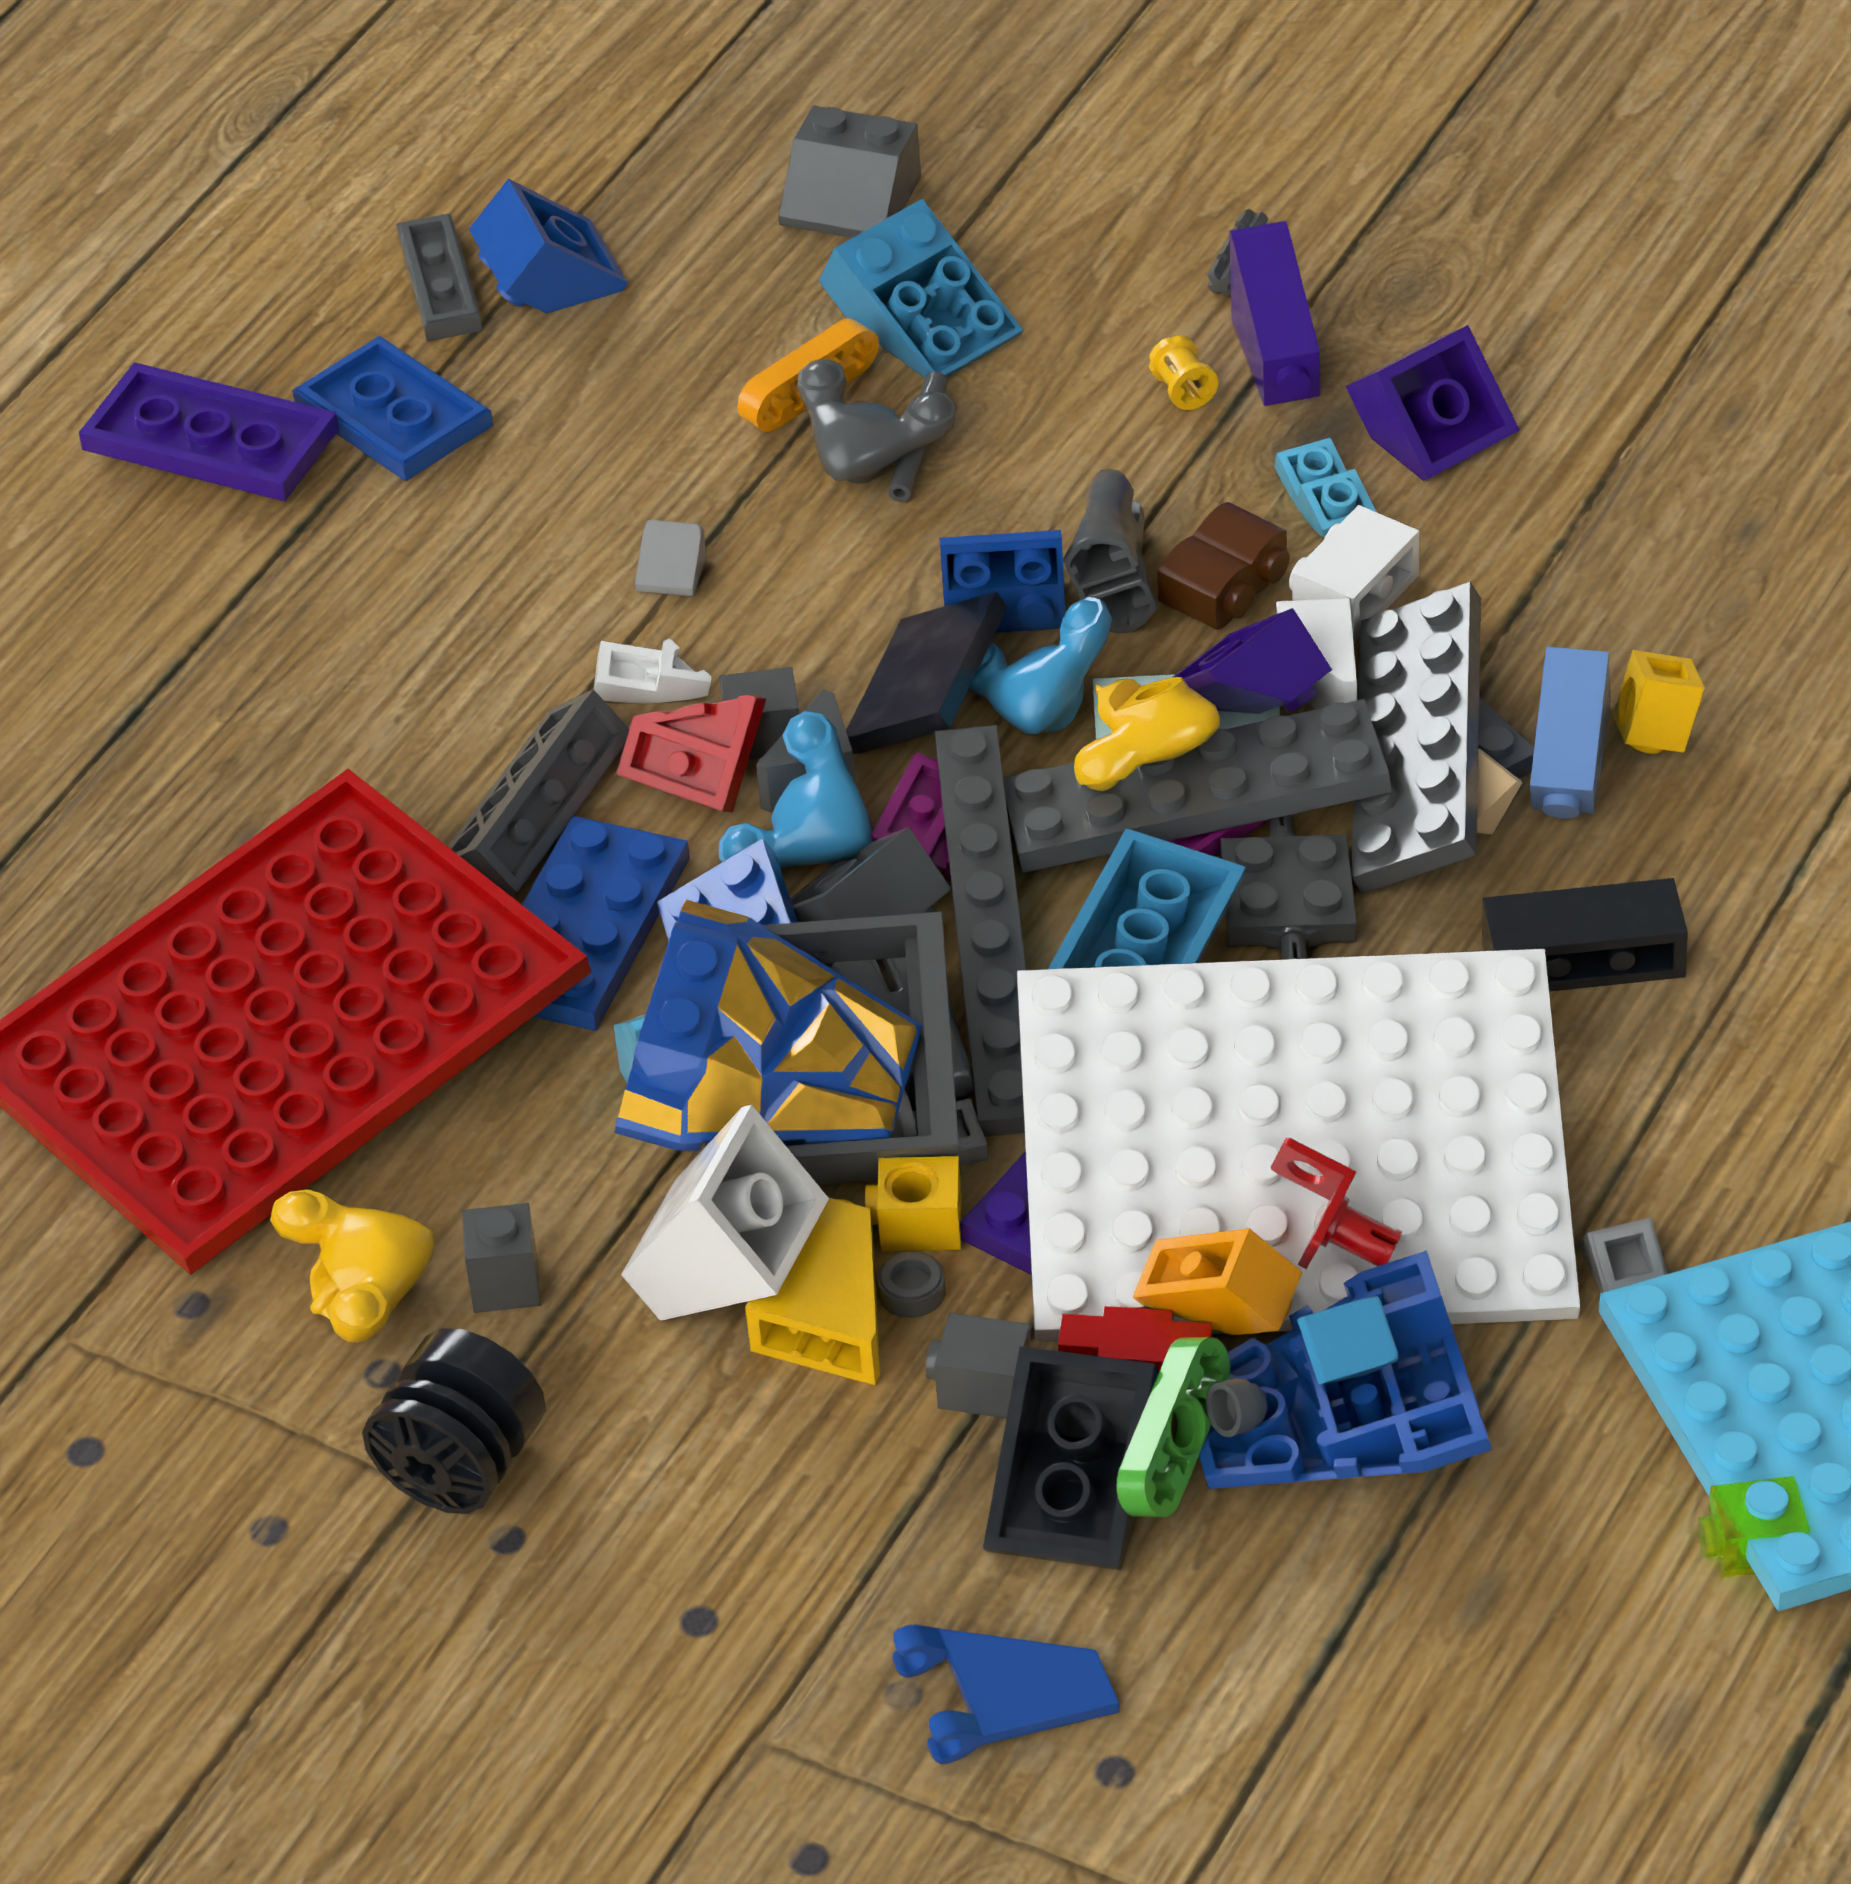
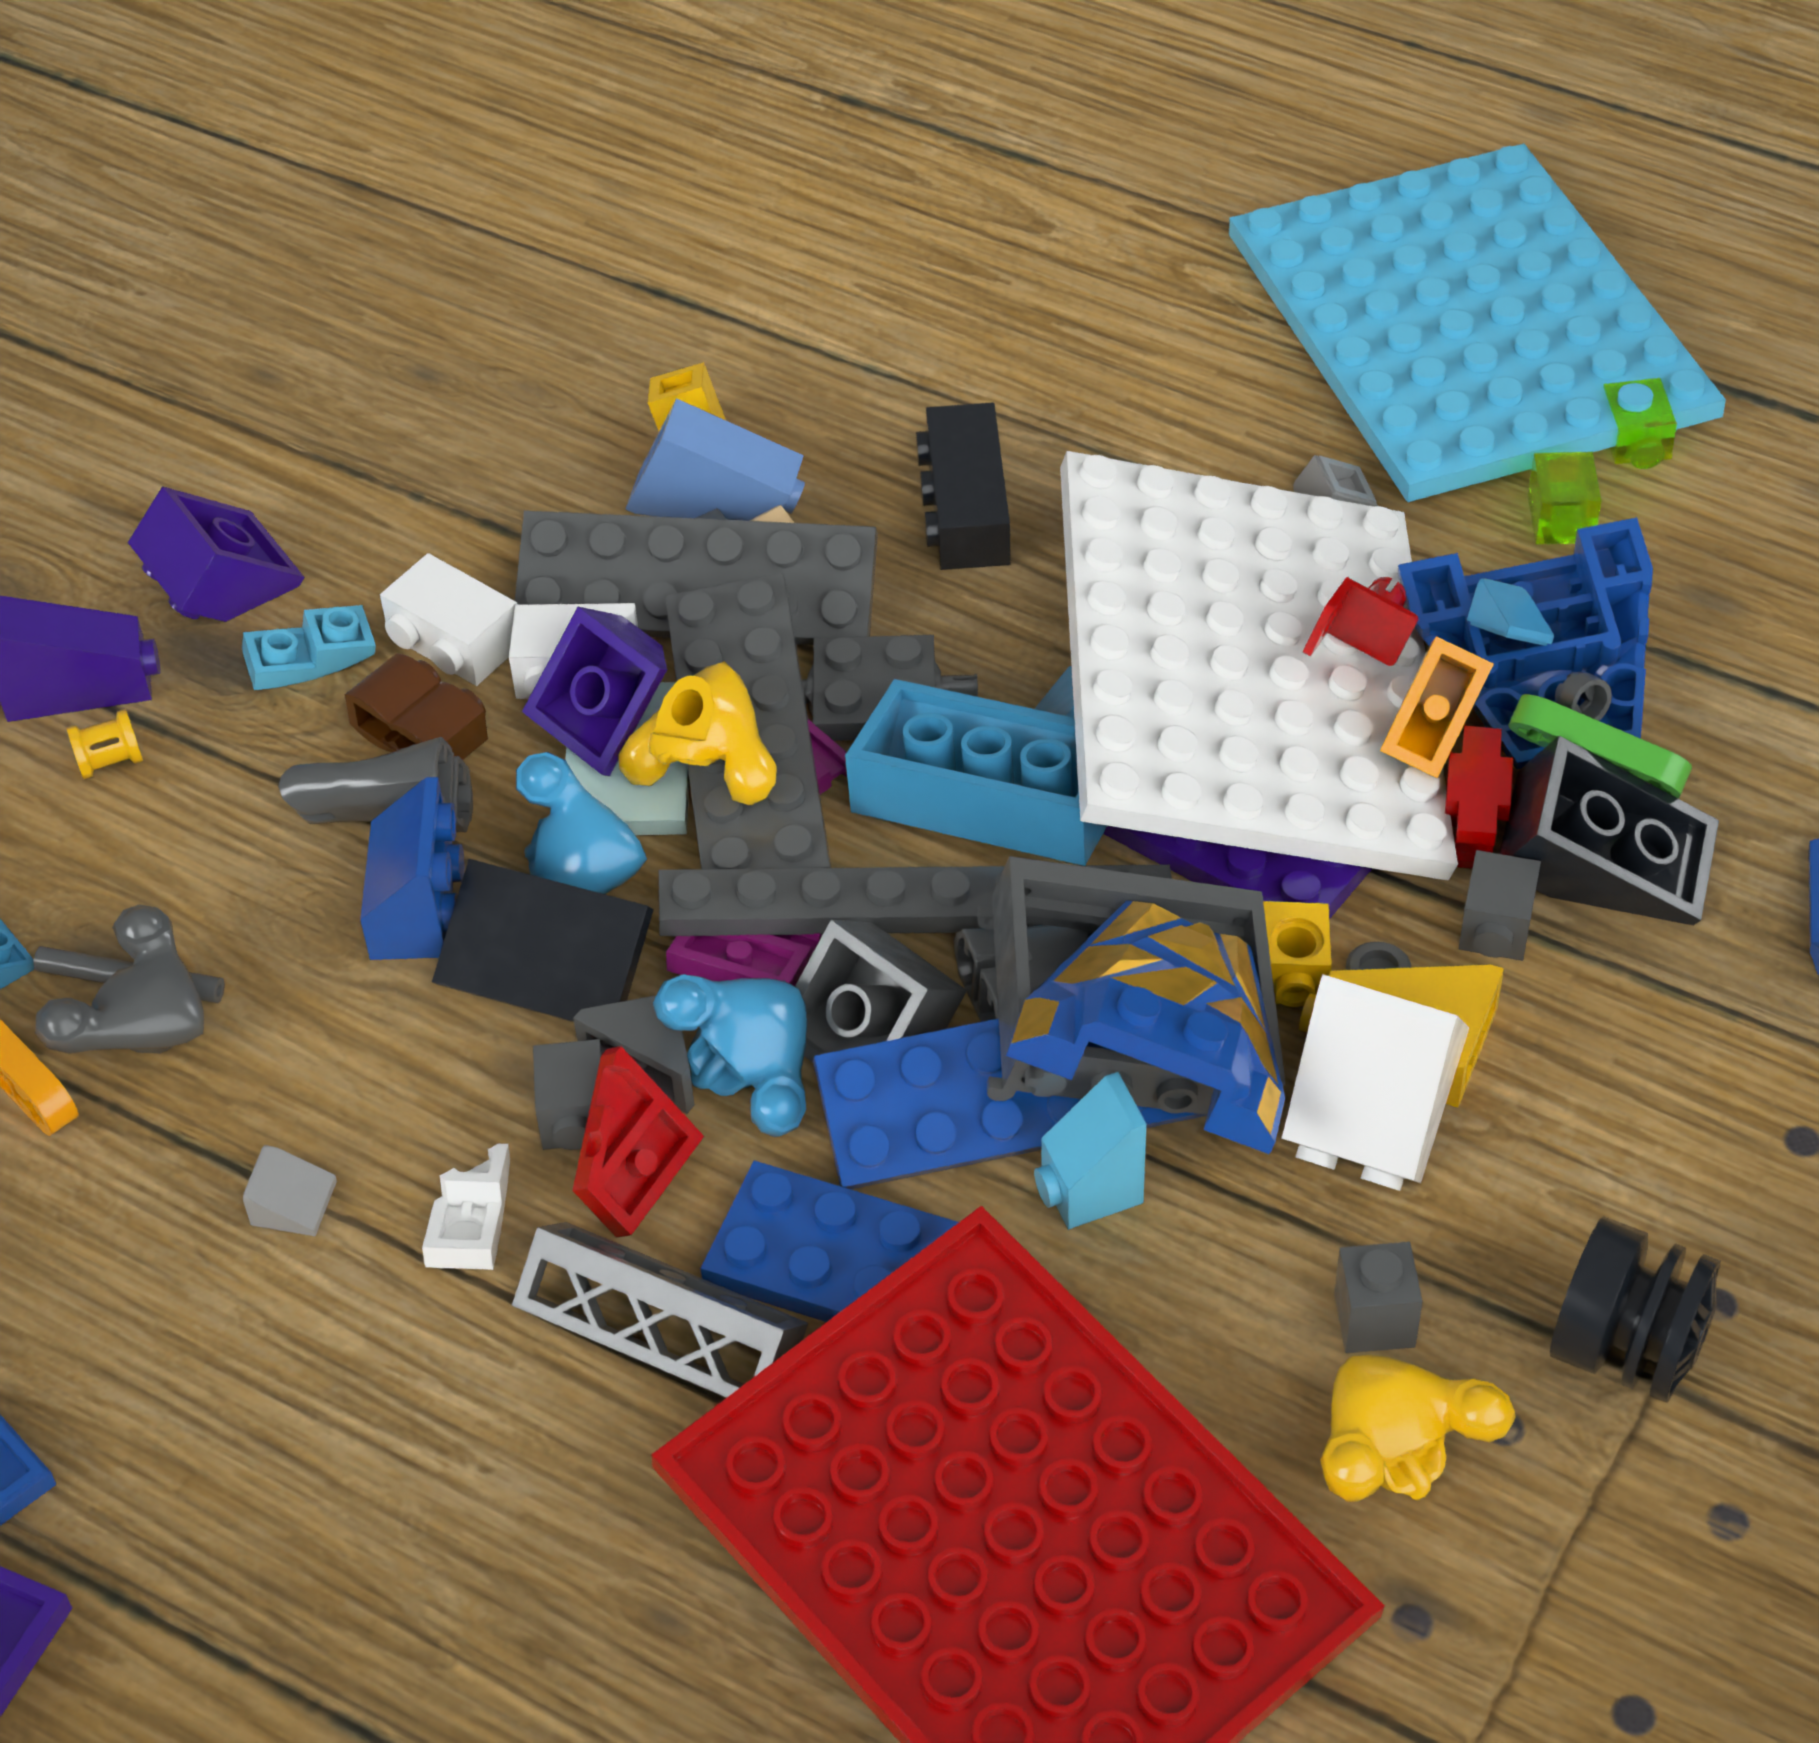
camera: 90 degrees left, 5 degrees up
none -> clear neon green brick [1528,452,1602,545]

